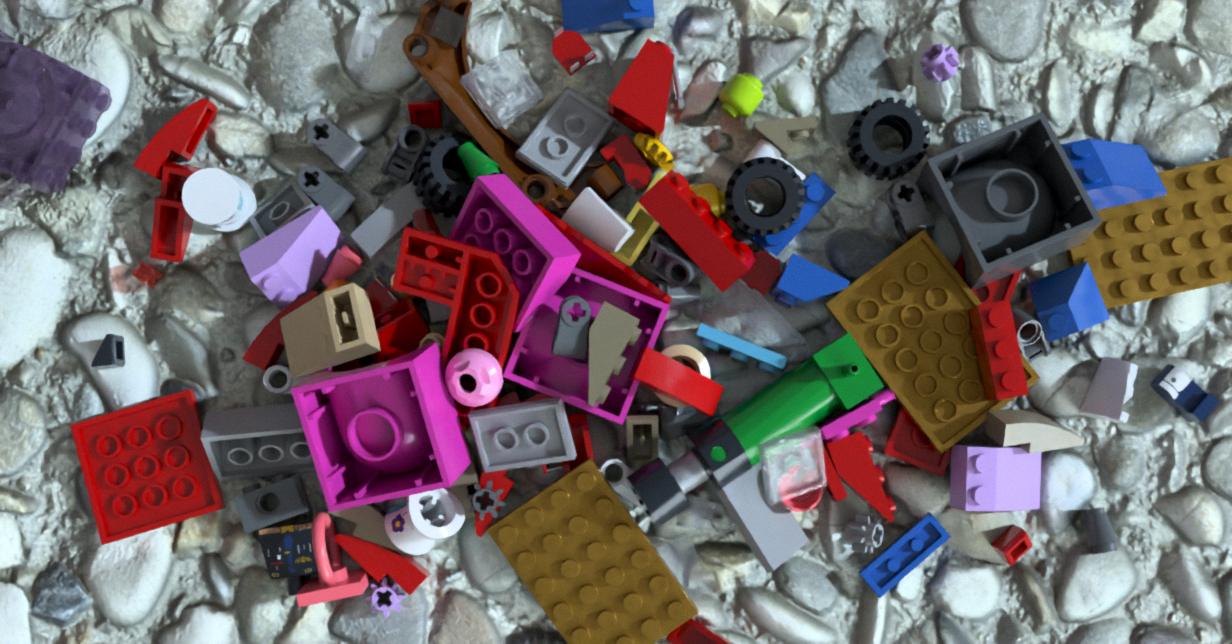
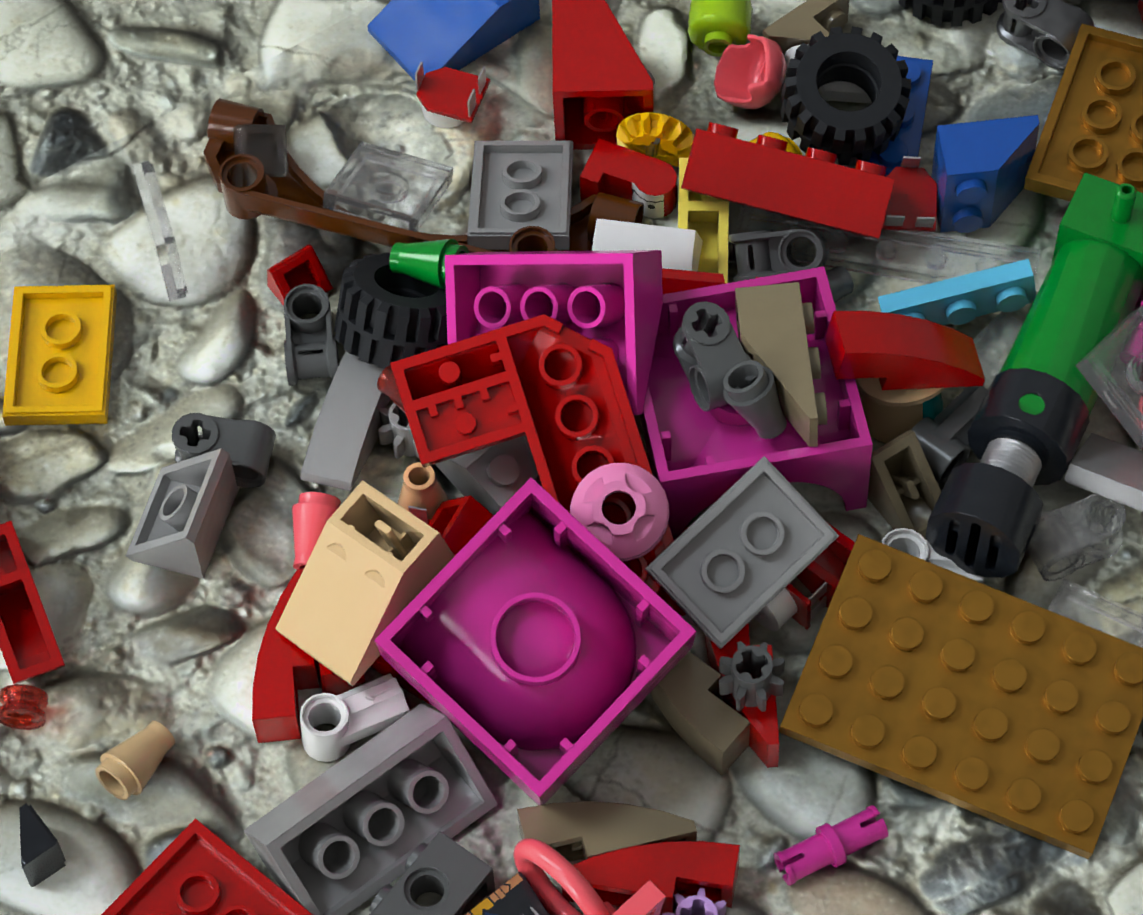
camera: 30 degrees left, 25 degrees down
white hat [182,168,257,232] -> none
lavender slope [239,205,348,310] -> none
flat silver piece [307,118,368,175] -> none
white hat [384,488,465,555] -> none
none -> yellow tile [2,284,117,426]
none -> tan cone [95,721,175,800]
none -> coral hair [714,34,787,109]
none -> dark grey cone [723,360,787,439]
none -> dark pink pin [773,805,888,886]

